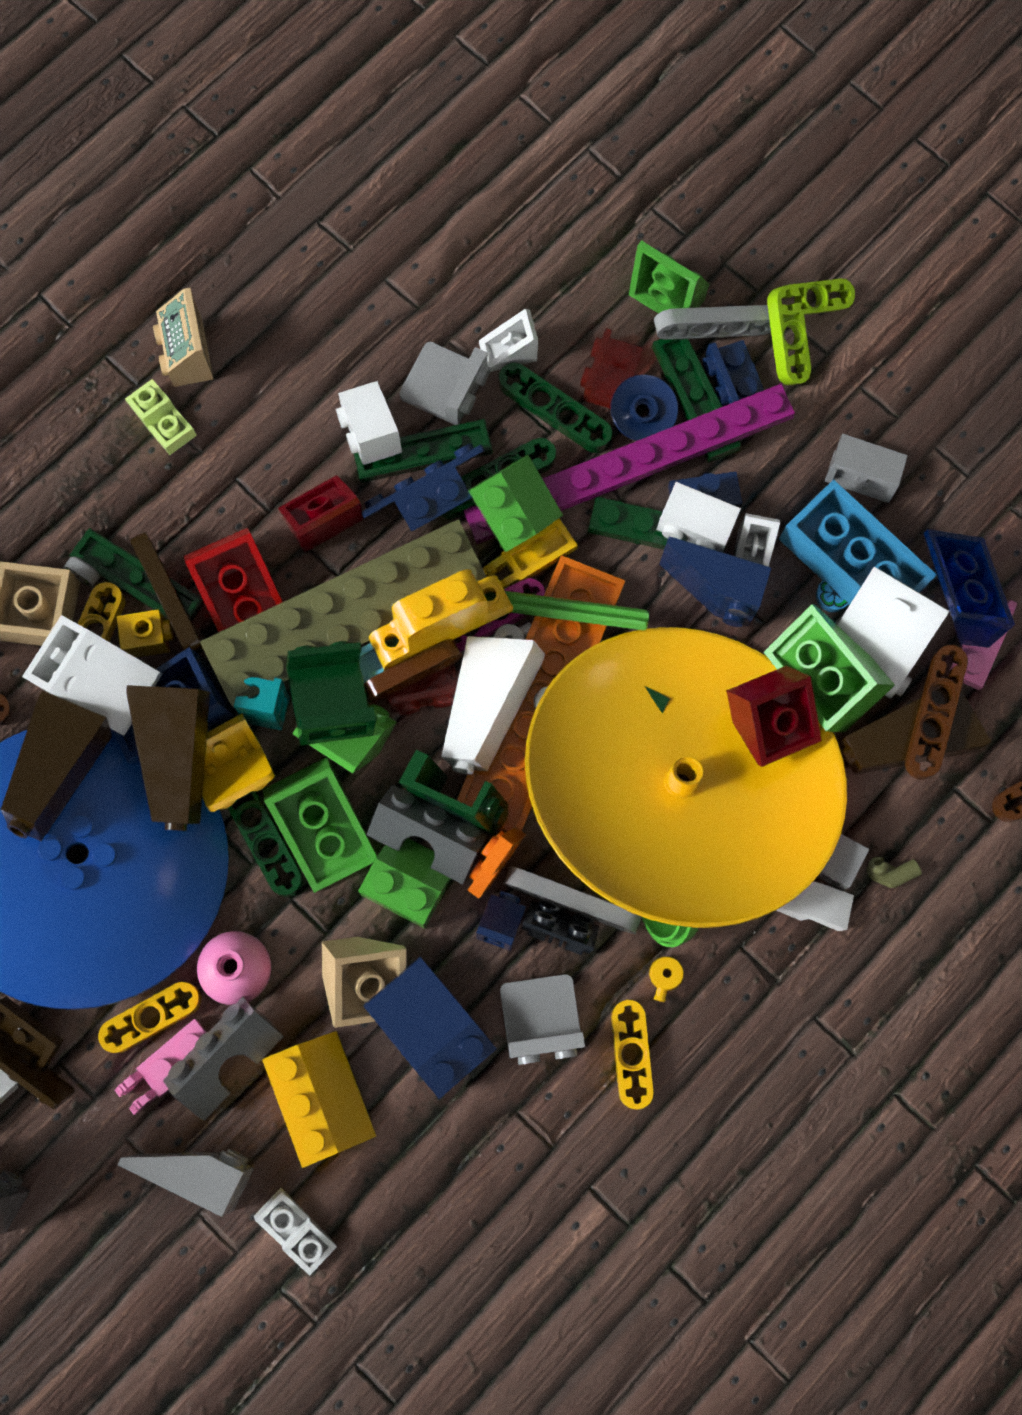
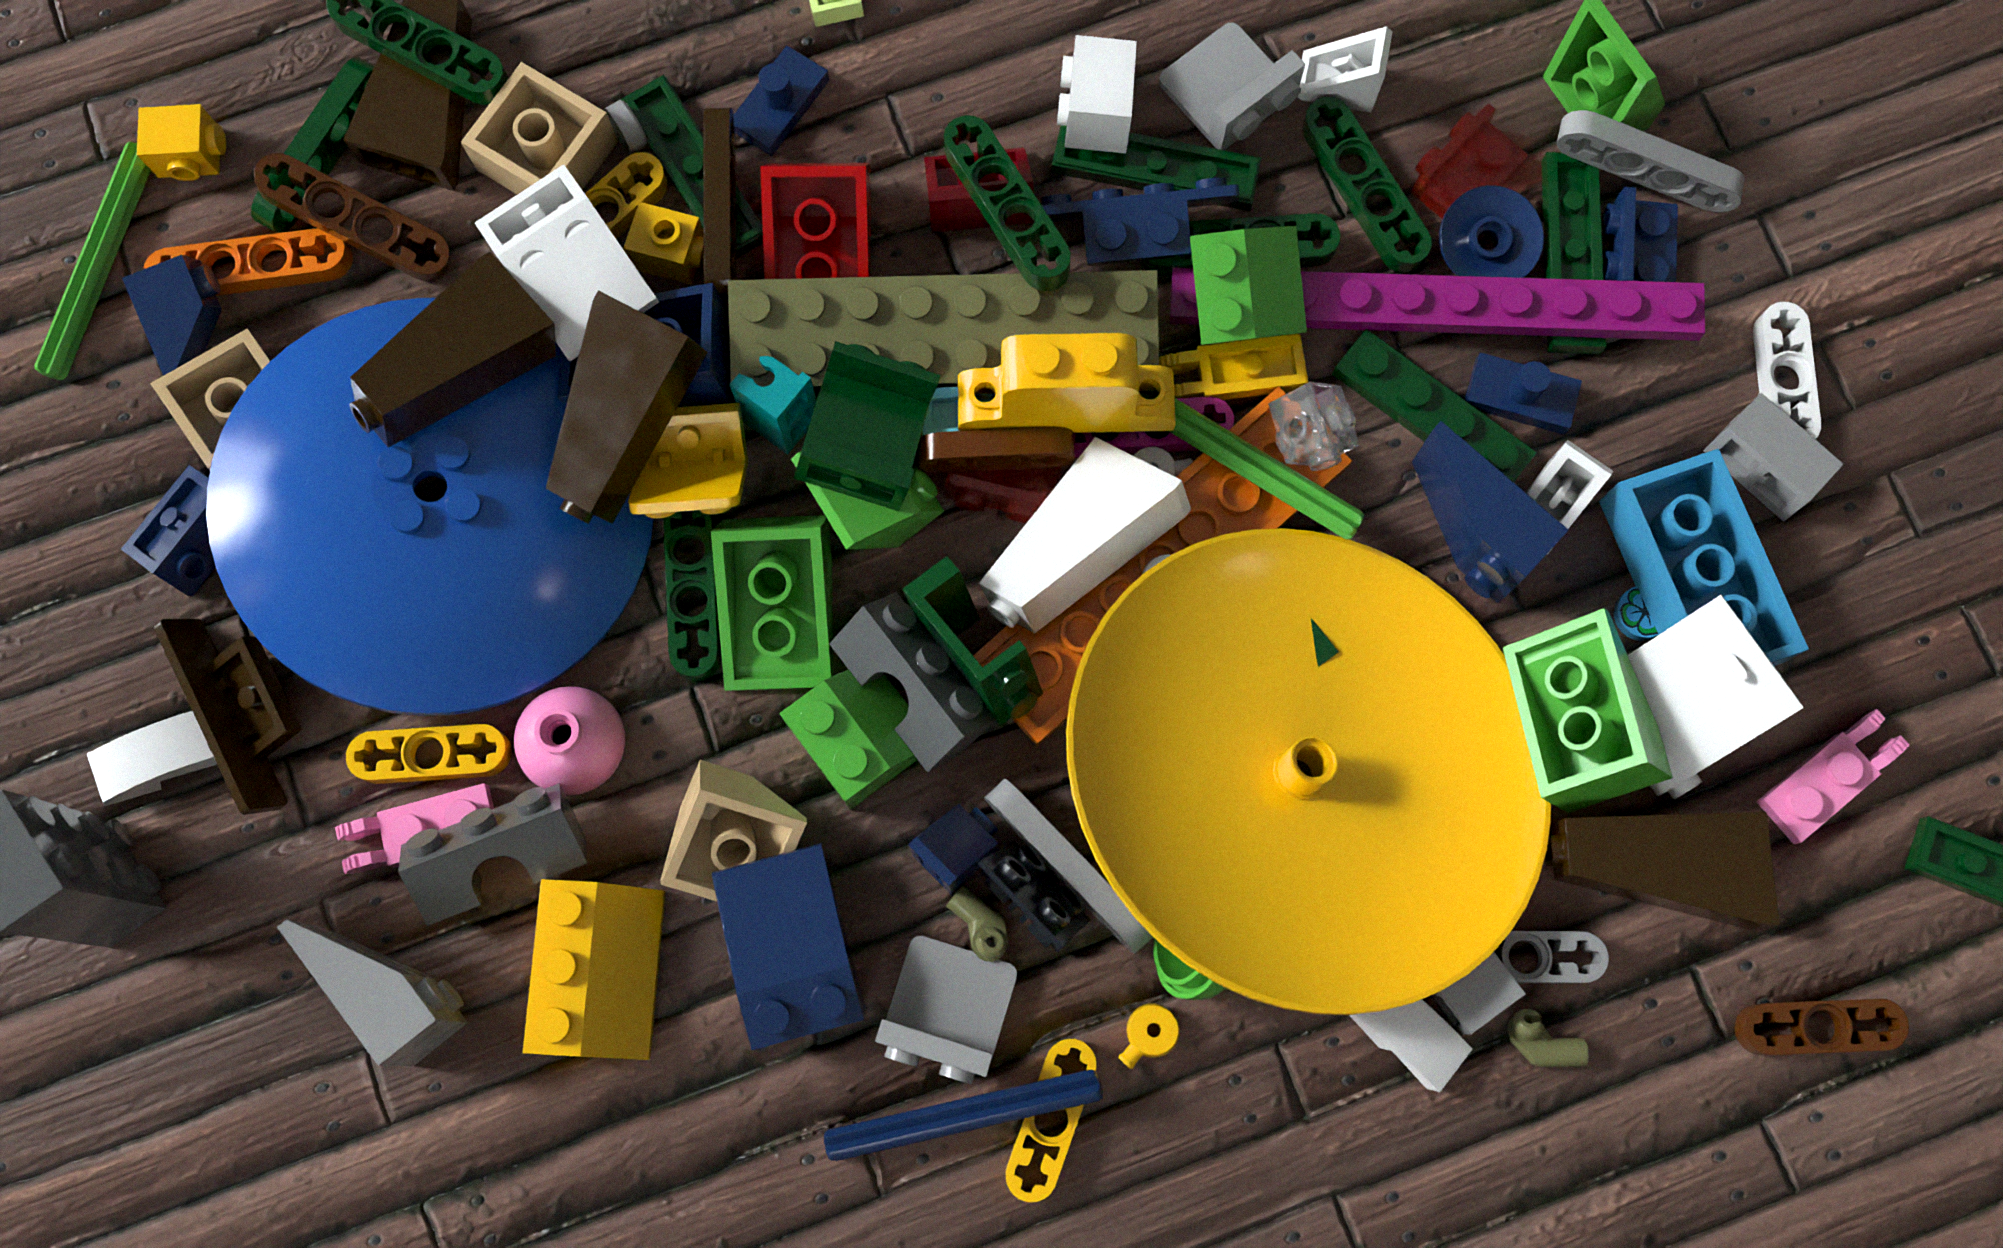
camera: 30 degrees right, 0 degrees up
white slope [254,1188,337,1276] -> none
orange plate [468,826,526,899] -> none
white brick [656,482,741,552] -> none
dark red slope [726,666,822,767] -> none
lime beam [767,278,855,386] -> none
reddish brown beam [905,645,968,780] -> none
clear blue slope [924,529,1015,648] -> none
none -> dark blue tile [734,45,830,157]
none -> dark blue axle [824,1069,1103,1161]
none -> dark green beam [944,115,1071,291]
none -> olive arm [946,885,1008,962]
none -> clear brick [1268,382,1360,471]
none -> light grey beam [1495,931,1609,984]
none -> white beam [1753,302,1821,439]

